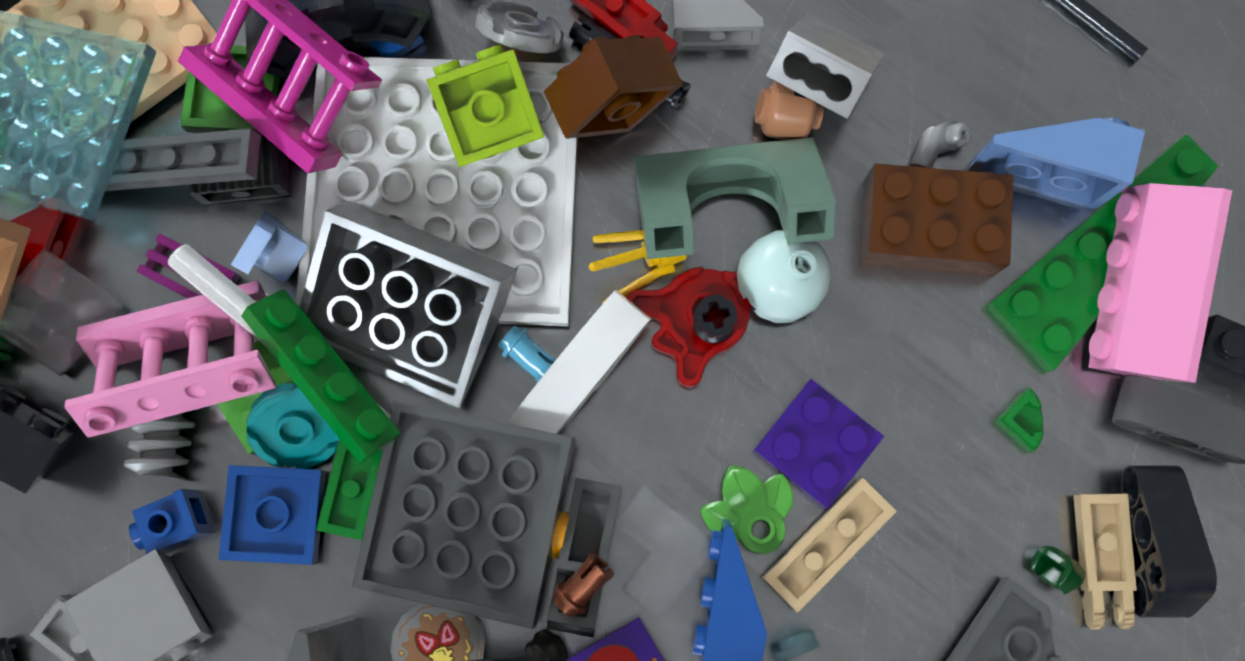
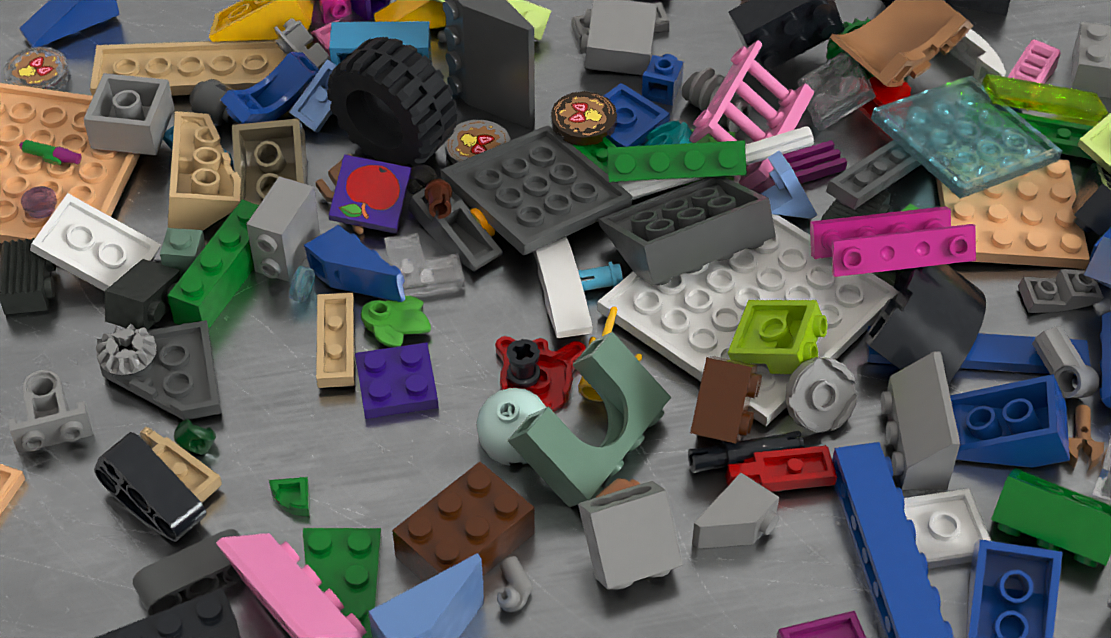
camera: 125 degrees right, 30 degrees down
none -> tile [551,91,617,146]

